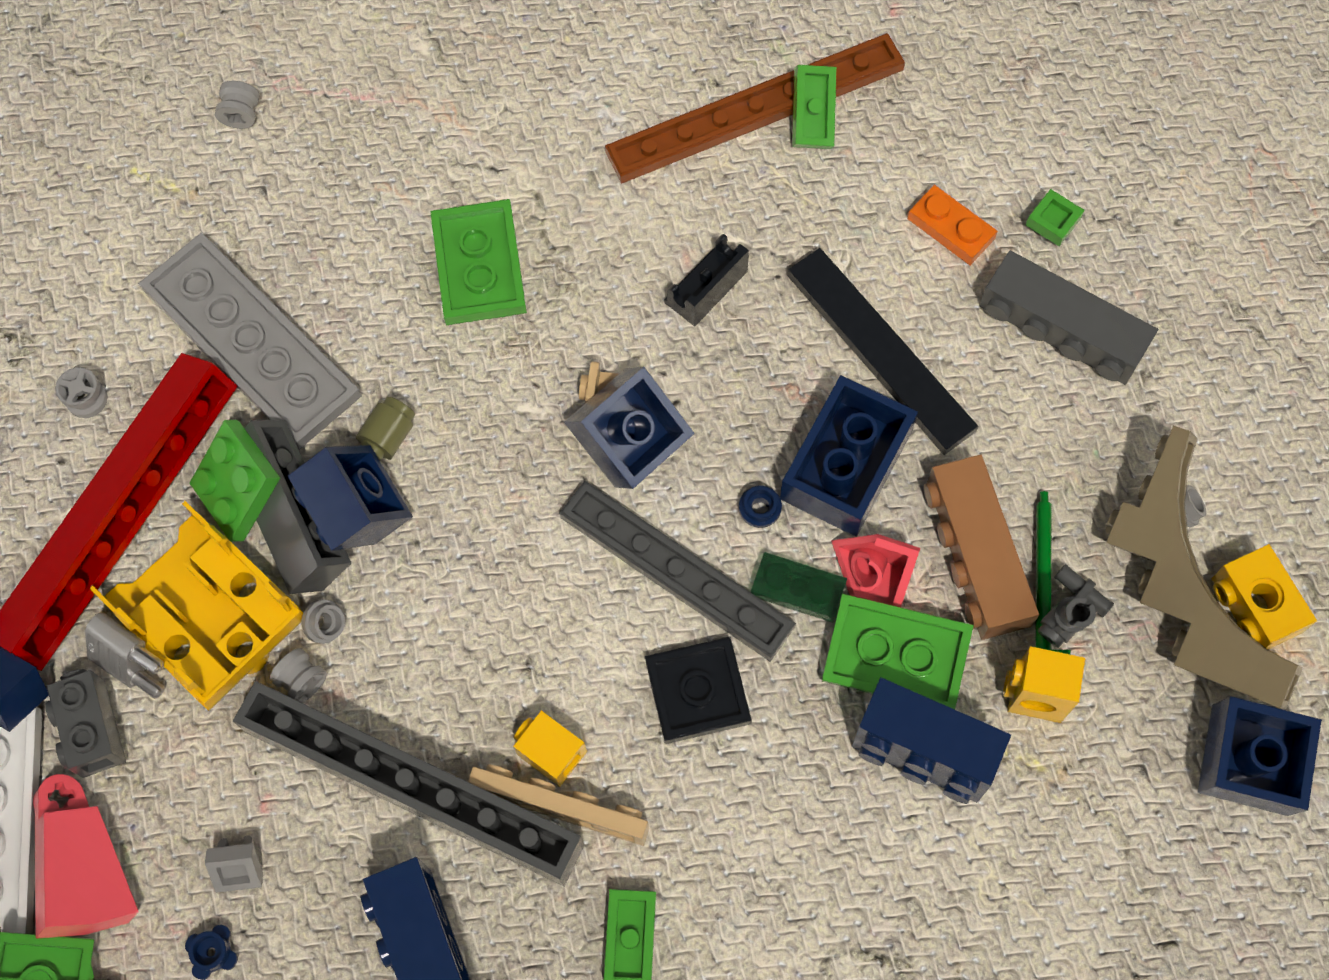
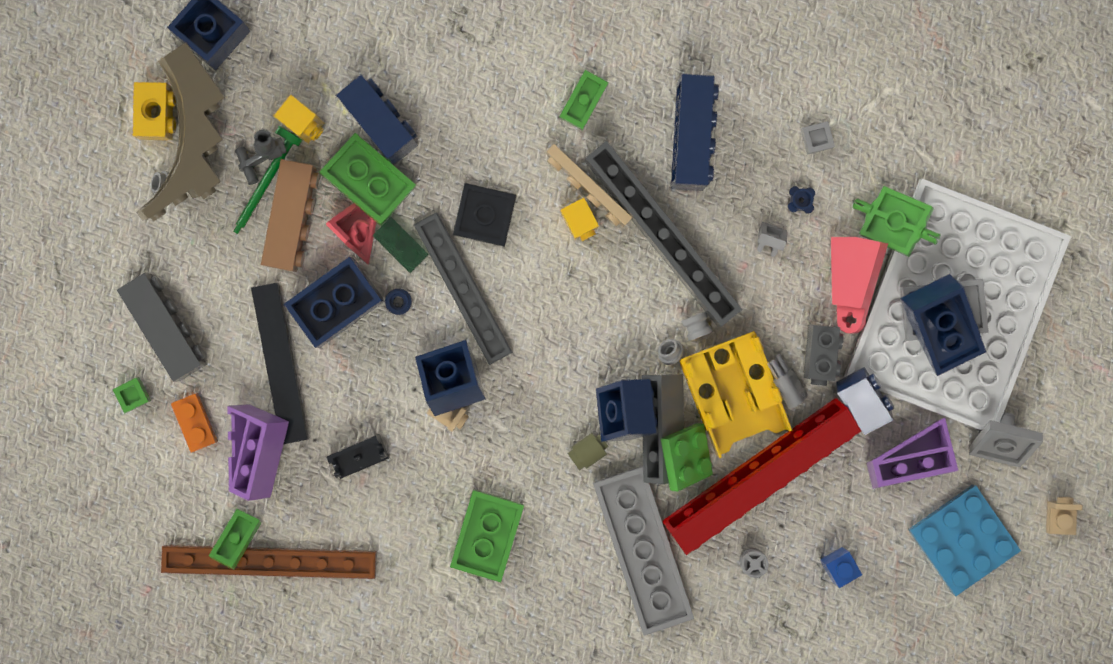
camera: 155 degrees left, 20 degrees up
none -> medium lavender wedge [227,404,289,501]

